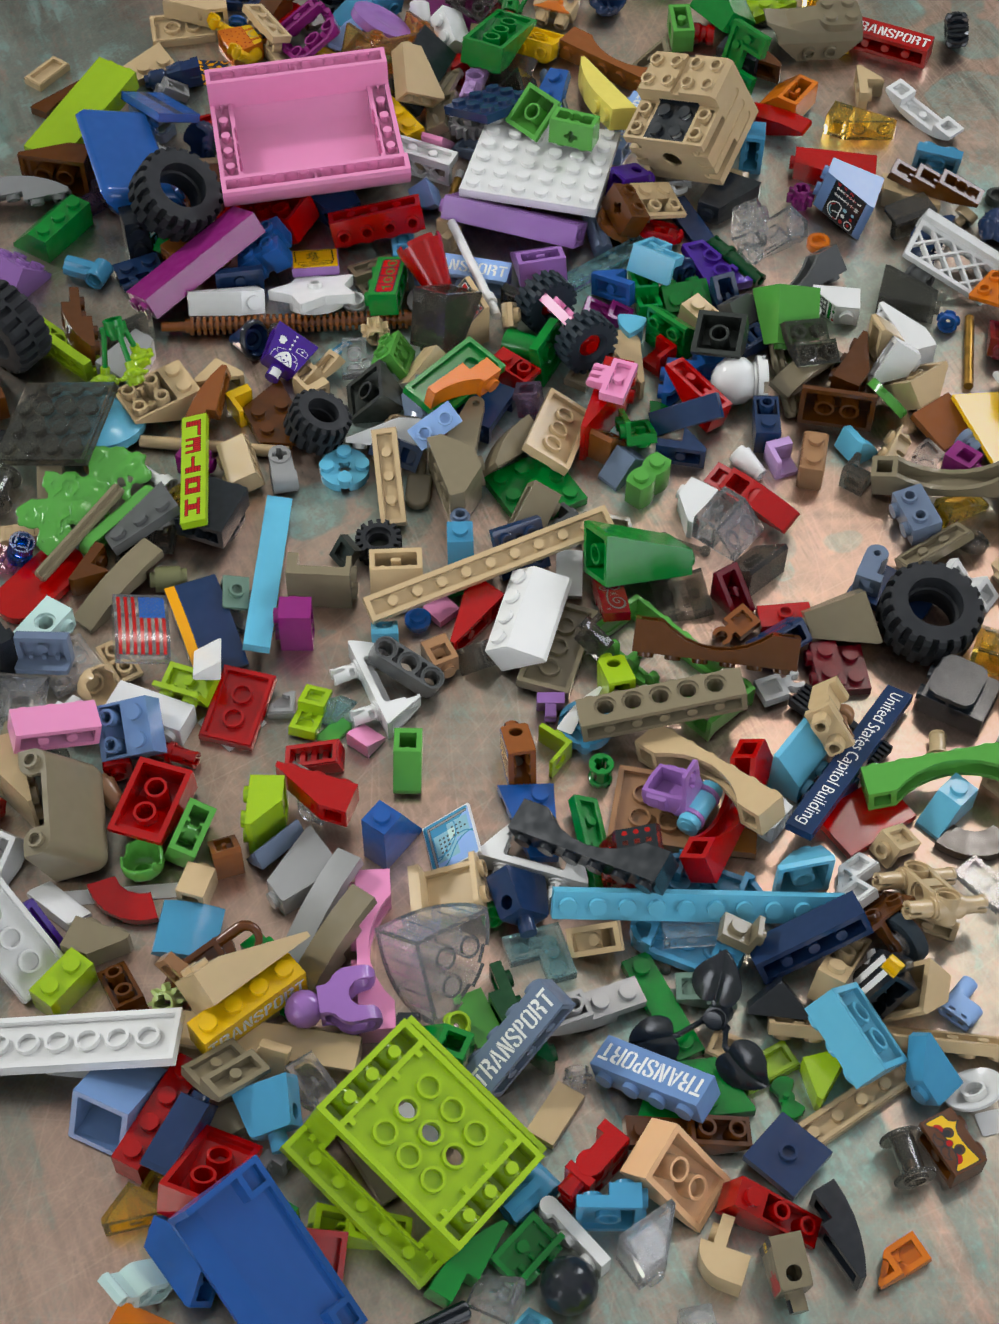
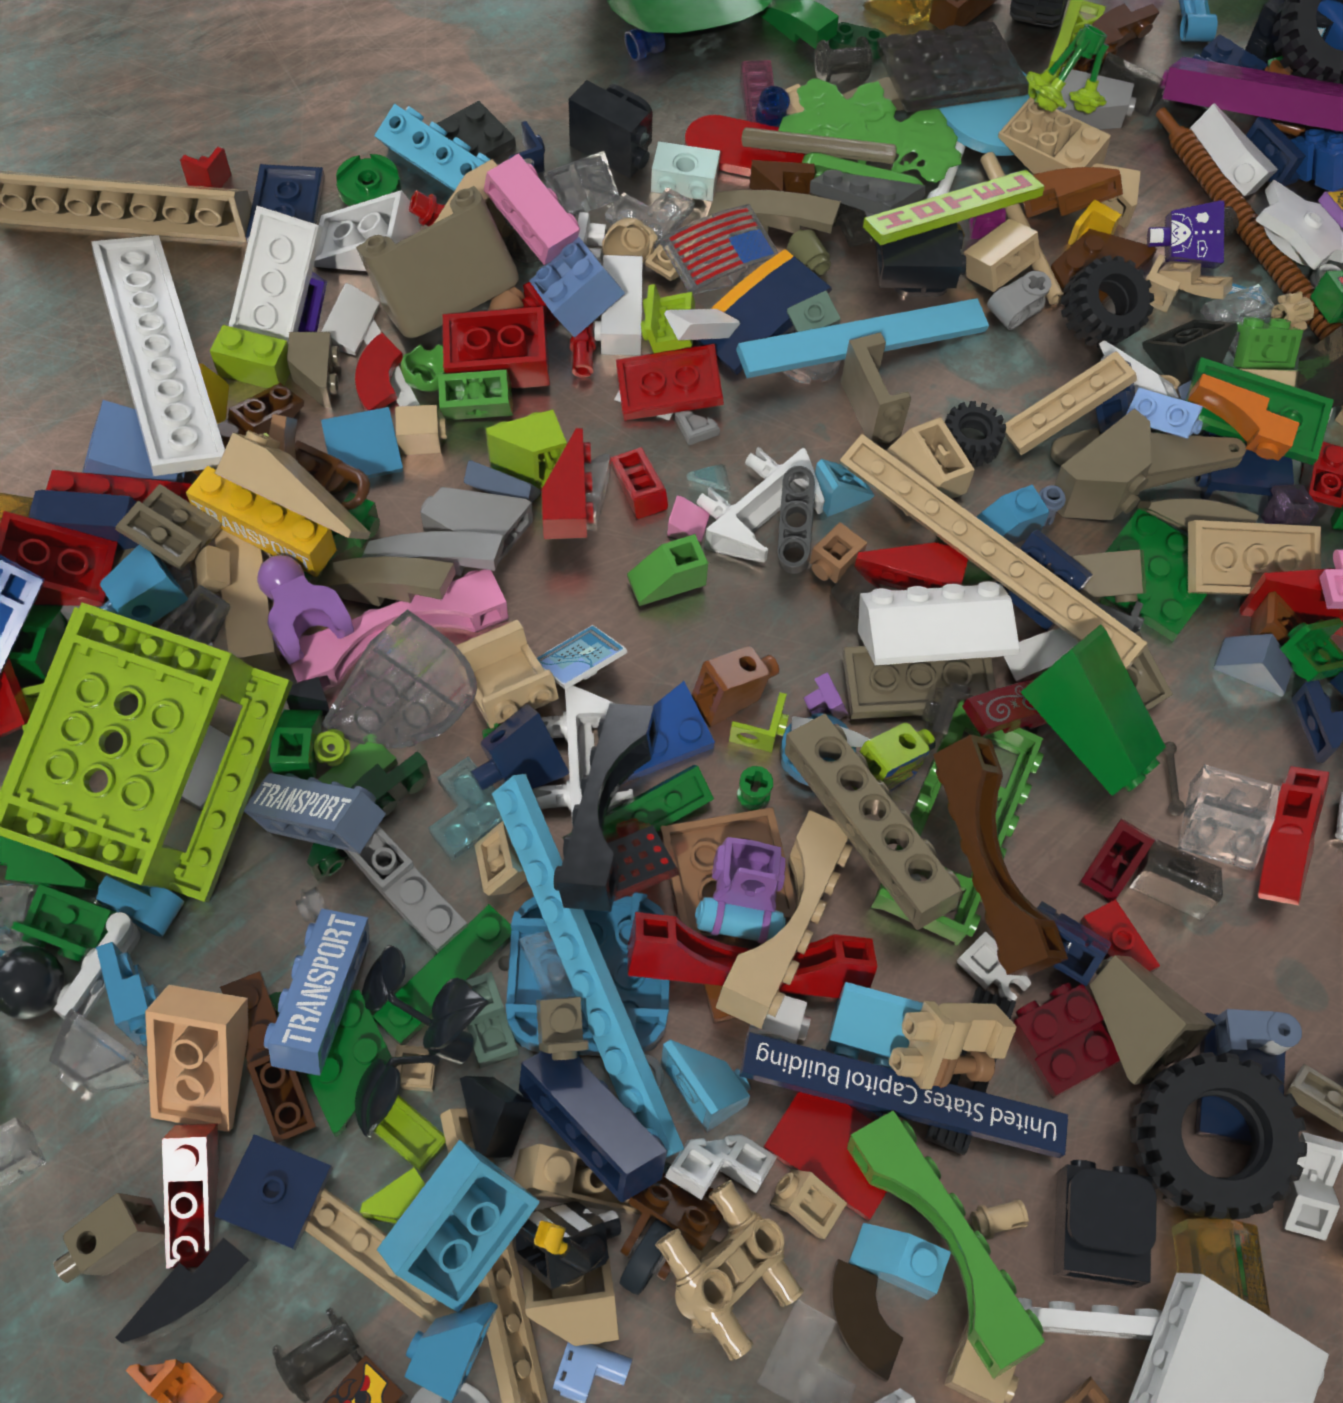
camera: 65 degrees right, 10 degrees up
sand blue bracket [13,631,75,675] -> none
dark orange slope [207,834,246,880] -> none
dark blue hat [229,319,269,361] -> none
magenta brick [273,596,315,651] -> none
lime slope [288,684,333,741] -> none
bright green piece [317,717,352,742] -> none
medium azure plate [319,444,370,492] -> none
pearl dark grey tile [329,534,362,567] -> none
blue slope [361,800,422,869] -> none
blue plate [405,608,431,633] -> none
bright pink tile [423,596,459,628] -> none
tan tile [527,1081,585,1150] -> none
red hips [557,1118,630,1214] -> none
bright green brick [625,452,672,510] -> none
clear smoke slope [650,568,715,622] -> none
white slope [676,477,718,539] -> none
tan brick [697,1213,751,1298] -> none
dark orange plate [712,603,761,647] -> none
green piece [769,1076,805,1121] -> none

